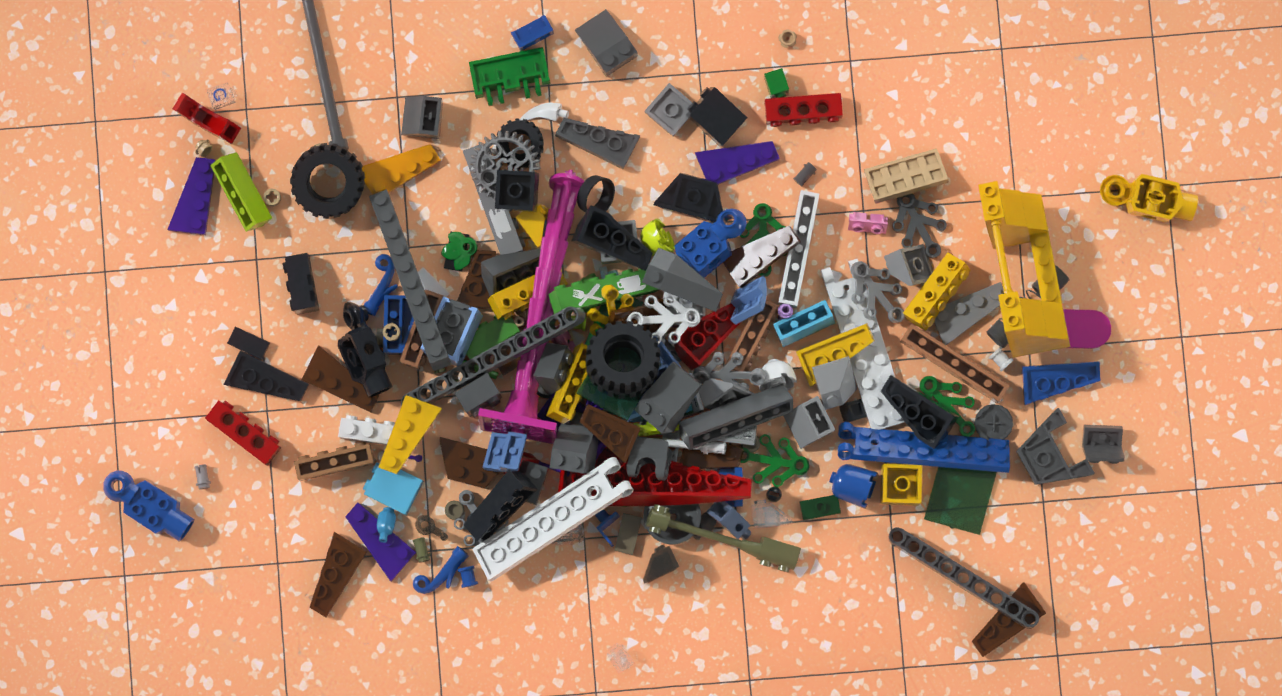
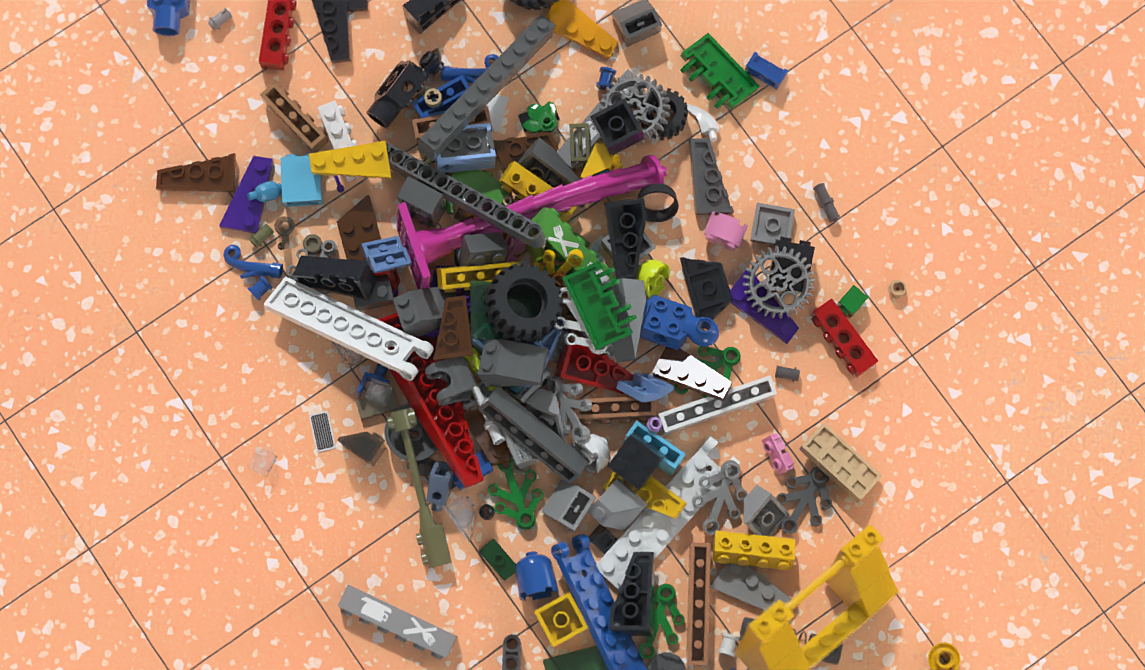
camera: 55 degrees right, 5 degrees down
reddish brown wing [302,345,379,413] -> none
dark grey slope [575,9,638,77] -> none
none -> sticker [309,410,336,453]
none -> light grey brick [338,584,458,660]
none -> clear brick [365,379,392,407]
none -> green hinge [563,261,637,350]
none -> olive tile [569,123,590,163]
none -> blue bush [596,67,616,91]
none -> black brick [607,431,666,490]
none -> bright pink brick [703,211,748,251]
none -> light grey gear [742,246,815,318]
none -> dark grey pin [813,183,840,222]

